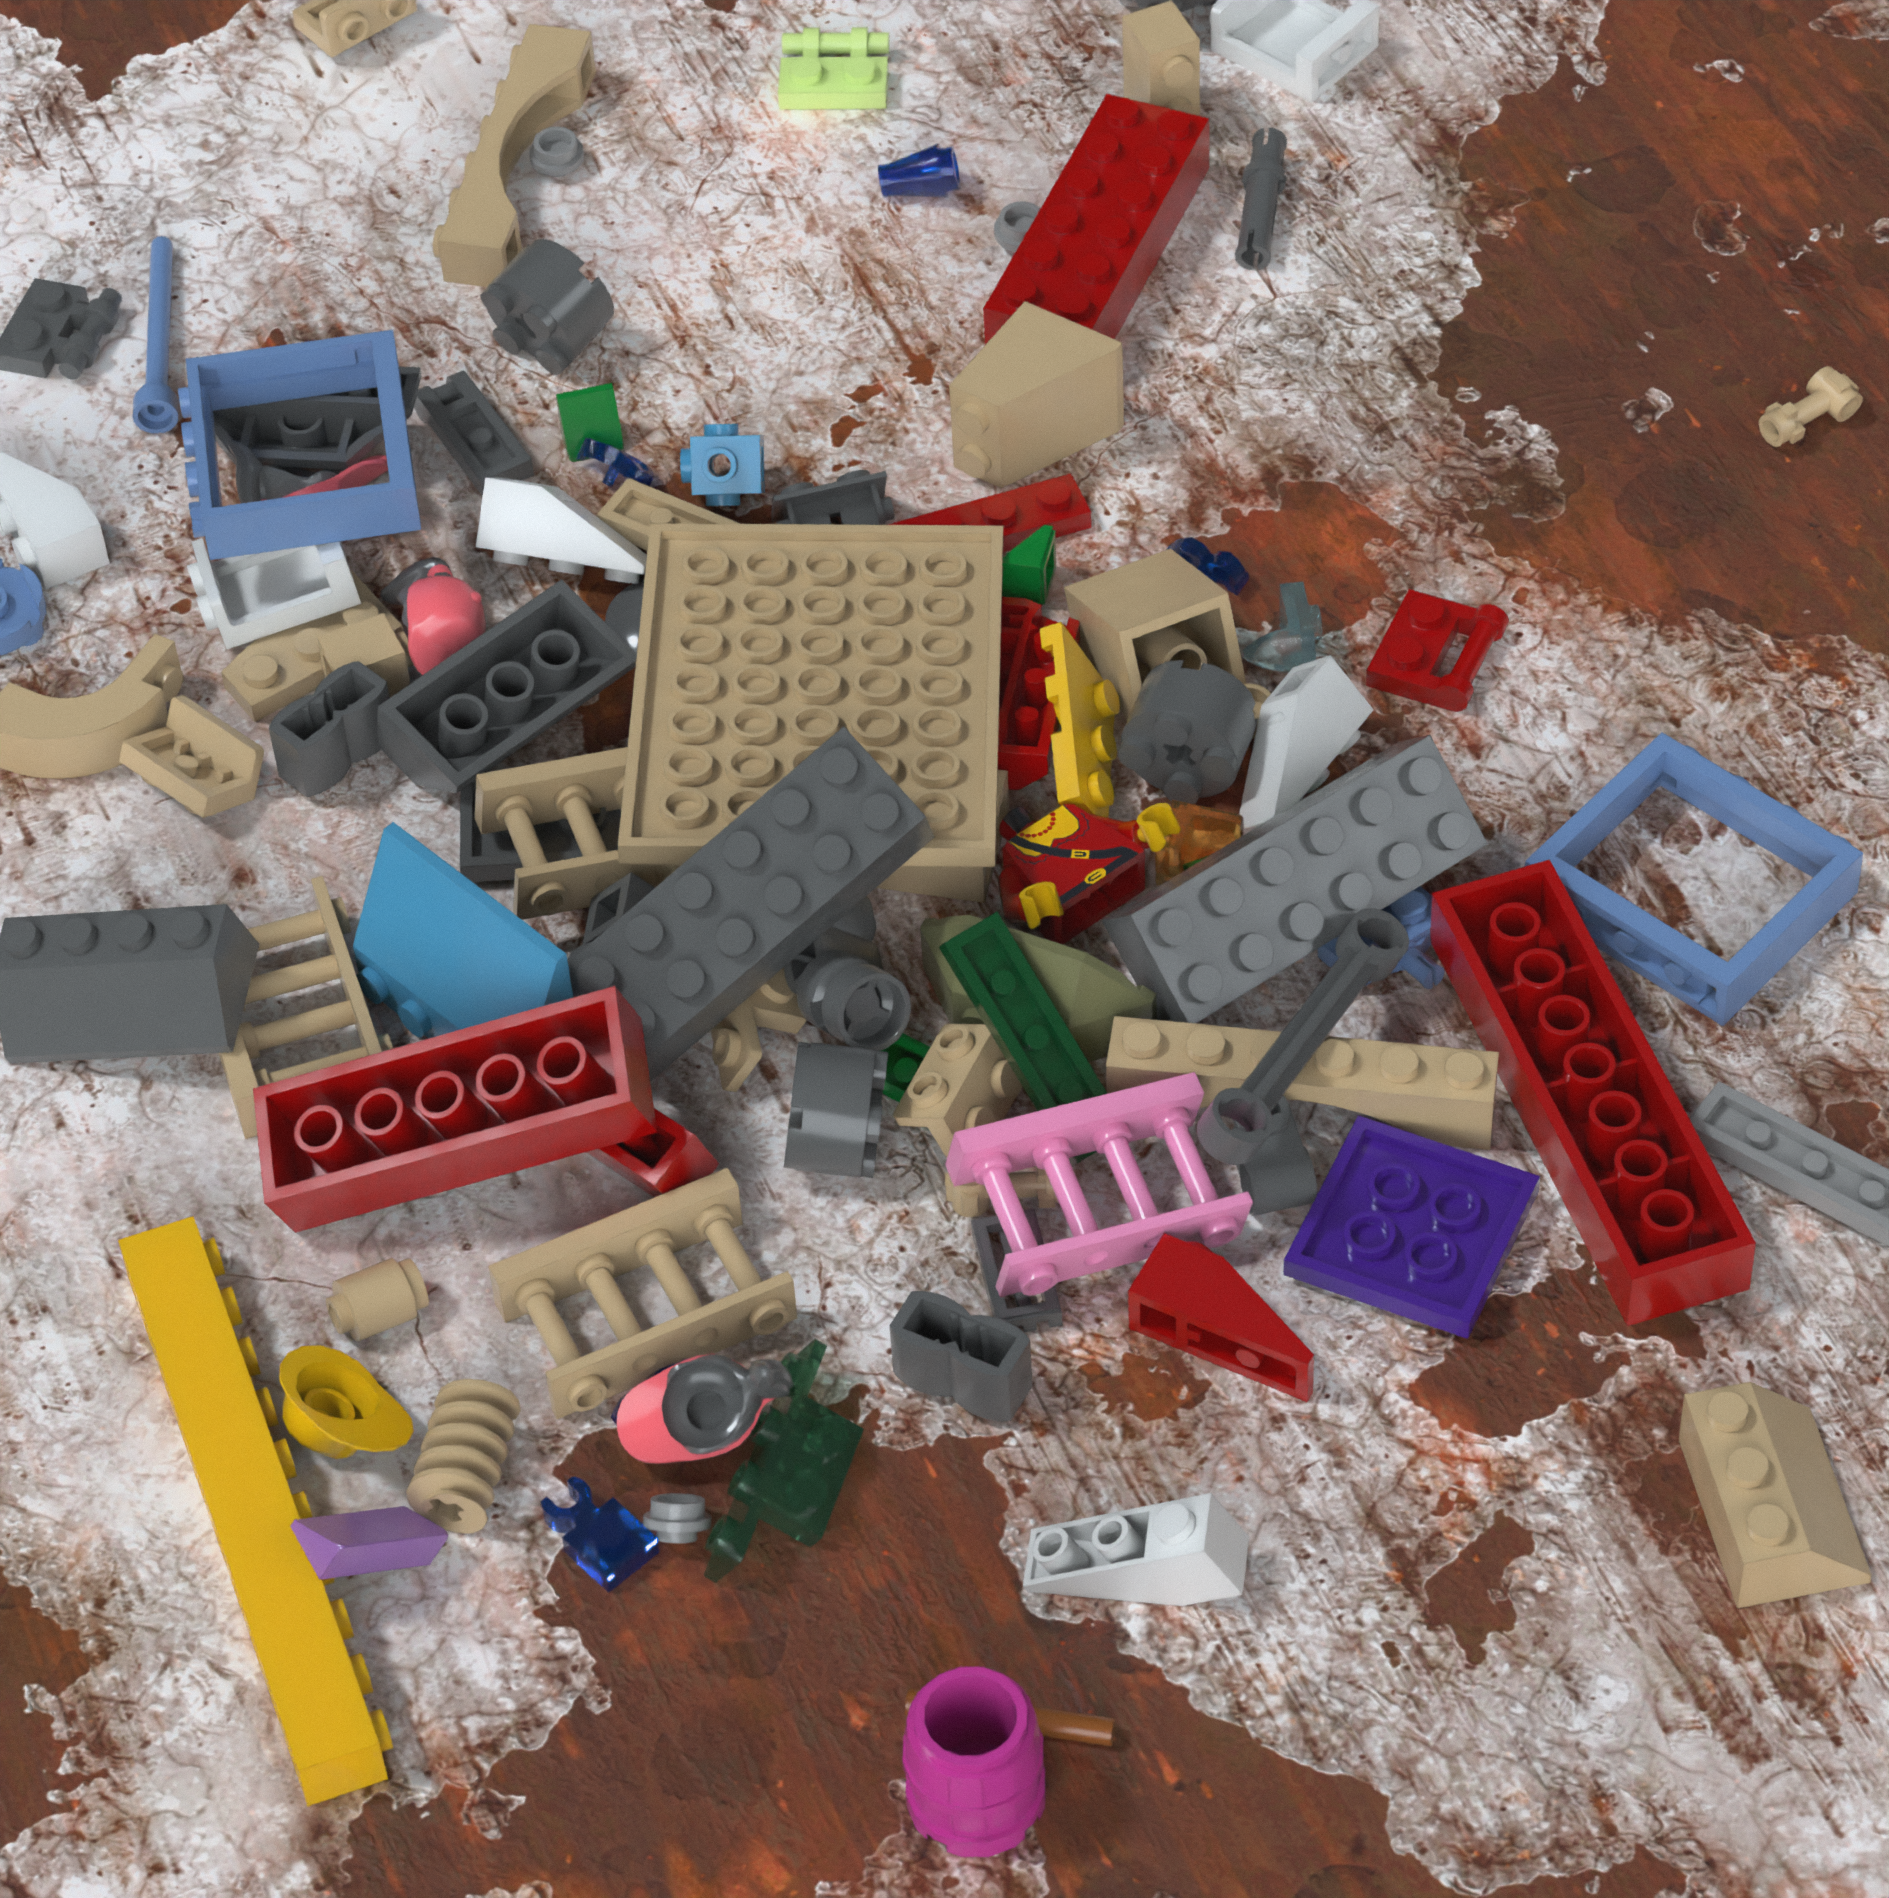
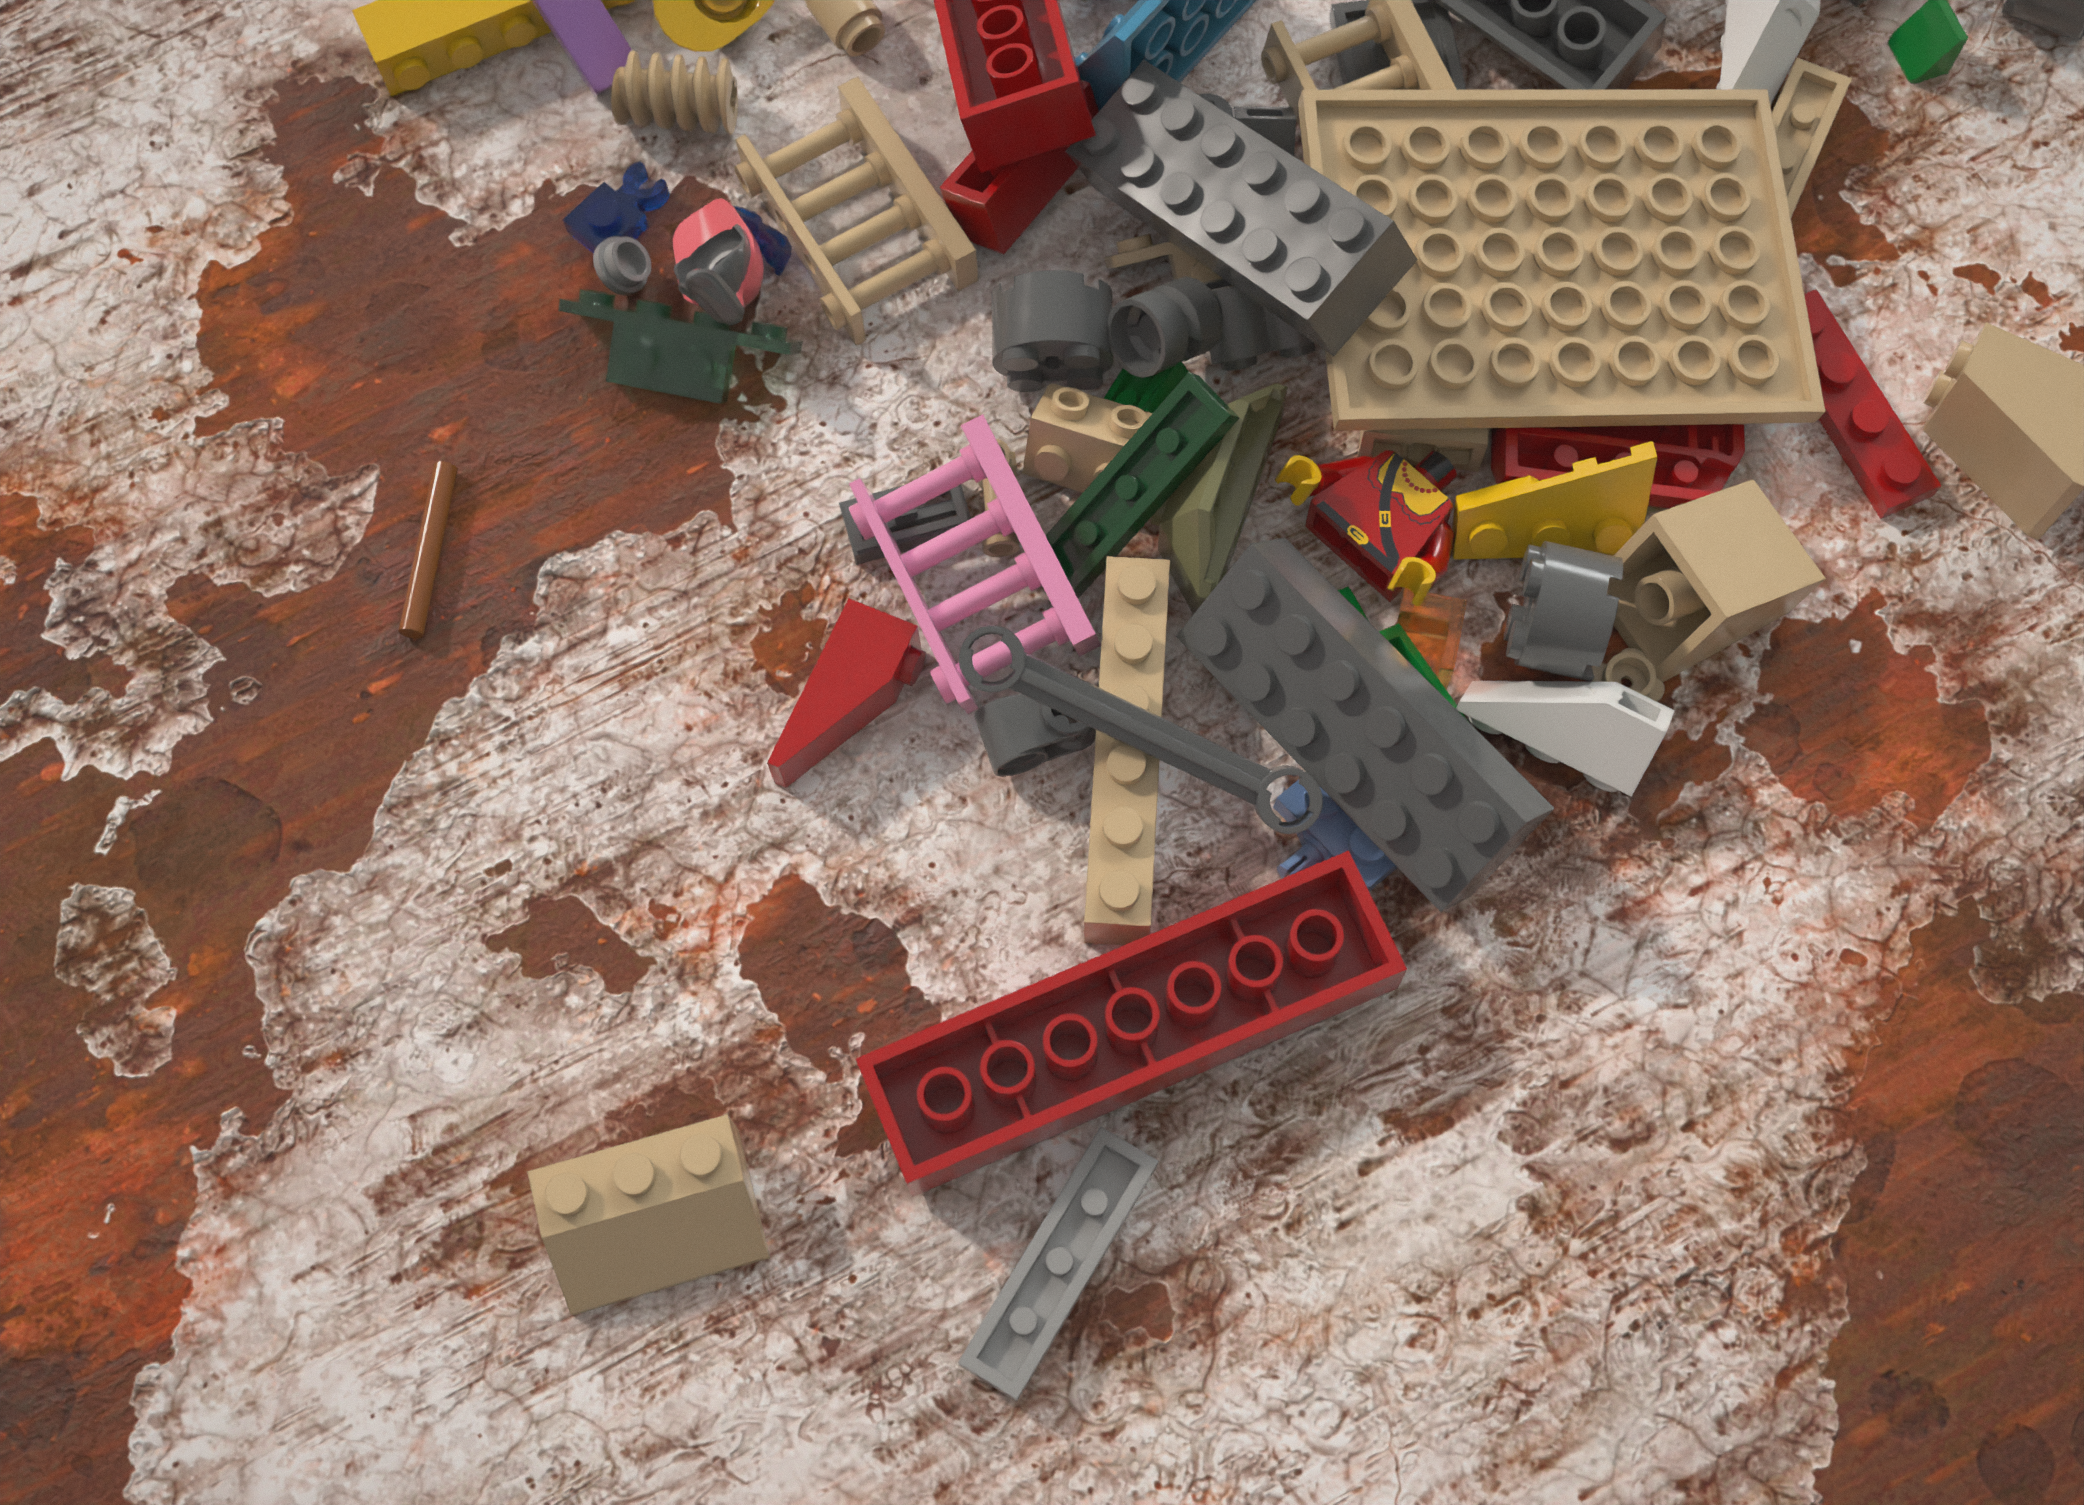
camera: 85 degrees right, 20 degrees up
clear blue piece [576,438,654,487] -> none
dark azure brick [680,424,765,506] -> none
dark grey hinge [771,470,895,525] -> none
dark grey brick [889,1291,1032,1421] -> none
dark pink piece [903,1667,1046,1857] -> none
green slope [1002,525,1057,605] -> none
white slope [1023,1493,1249,1606] -> none
clear blue piece [1166,537,1250,596] -> none
clear light blue plate [1241,581,1322,673] -> none
dark purple plate [1283,1115,1540,1339] -> none
red plate [1366,589,1509,712] -> none
medium blue window [1525,732,1863,1026] -> none

